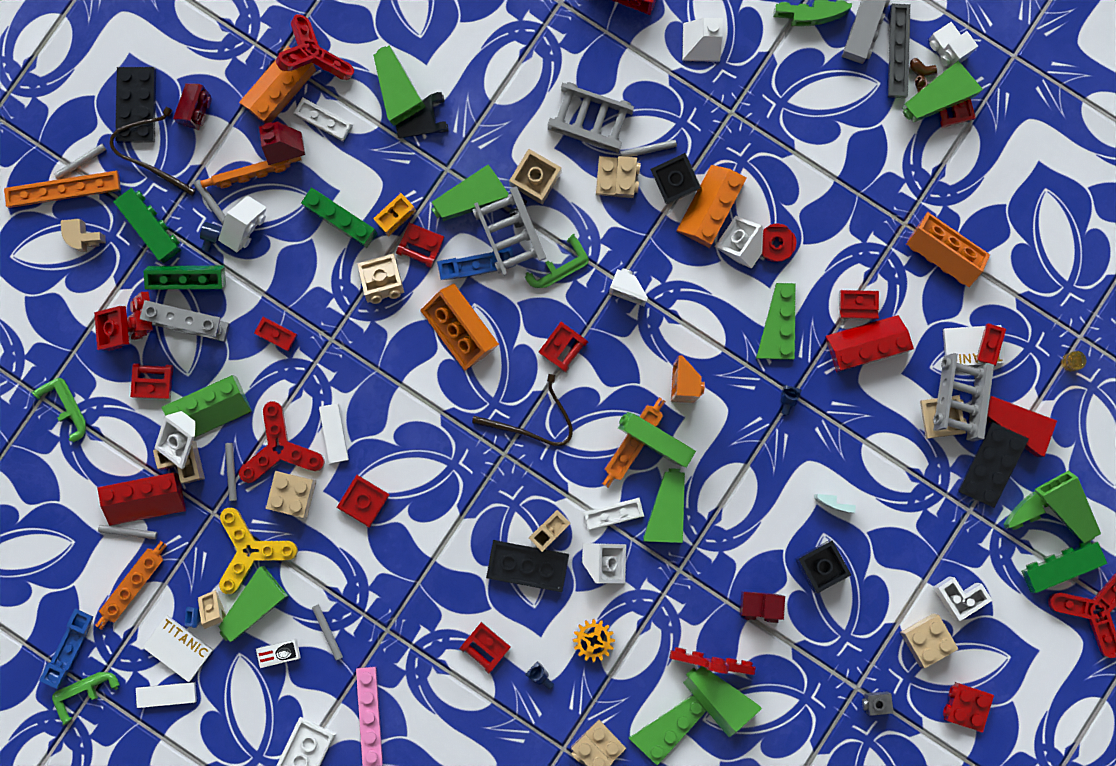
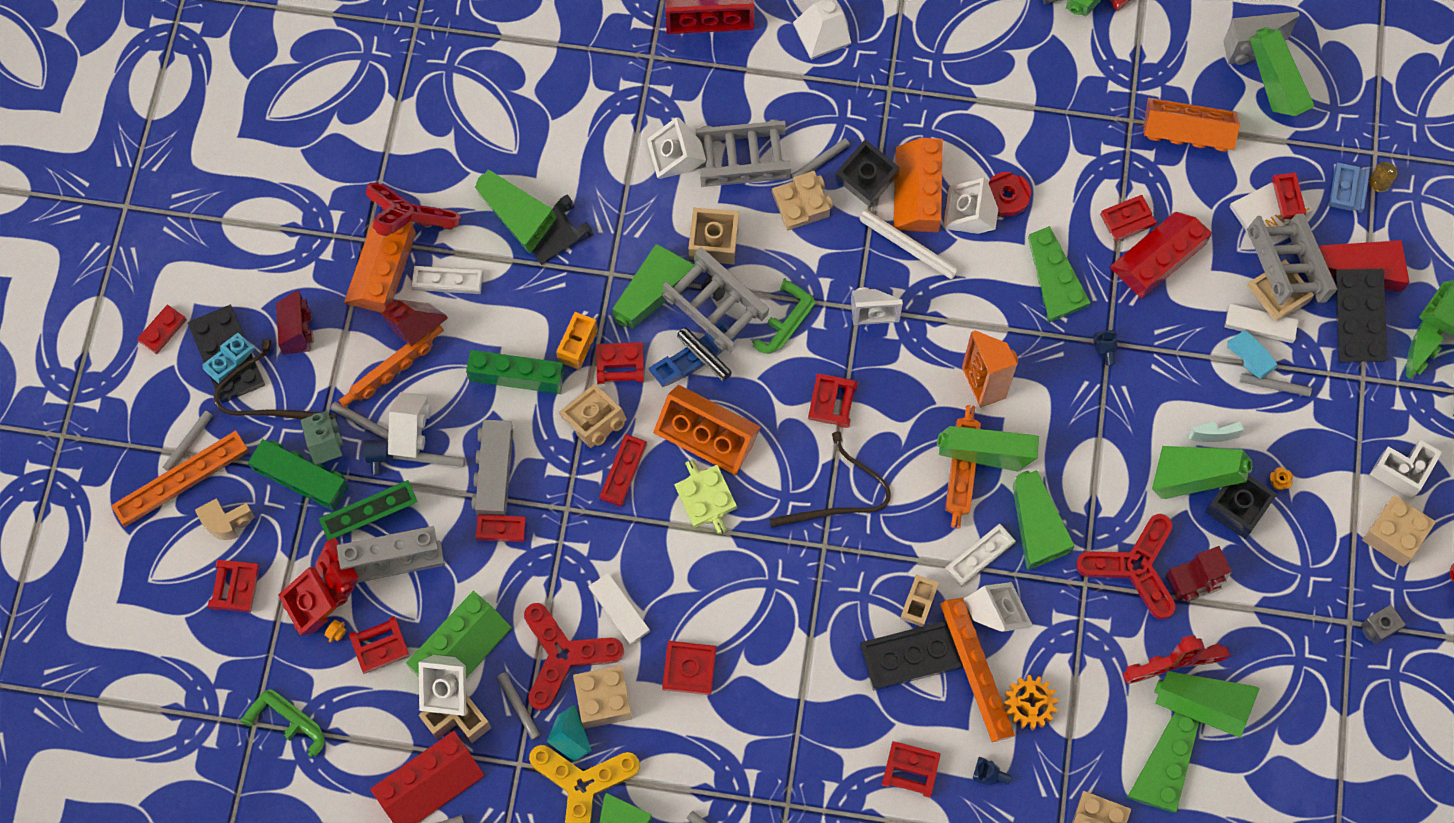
camera: 25 degrees left, 15 degrees down
none -> red plate [137,304,187,355]
none -> medium azure slope [202,333,254,384]
none -> red plate [208,560,260,613]
none -> sand green brick [301,411,344,465]
none -> light orange plate [324,619,346,642]
none -> light grey bar [393,452,465,467]
none -> light grey brick [472,420,514,516]
none -> teal slope [547,705,592,761]
none -> red tile [599,434,647,507]
none -> white slope [647,117,706,179]
none -> yellowish green plate [674,459,737,535]
none -> black axle [677,327,732,381]
none -> white axle [860,210,958,279]
none -> orange plate [940,597,1015,743]
none -> red piece [1076,514,1175,620]
none -> bright green slope [1152,446,1252,499]
none -> light grey slope [1223,12,1300,65]
none -> white tile [1224,304,1298,343]
none -> medium azure slope [1227,330,1278,379]
none -> light grey bar [1240,373,1312,397]
none -> bright green slope [1249,27,1314,116]
none -> light orange plate [1270,467,1293,490]
none -> medium blue plate [1329,162,1370,213]

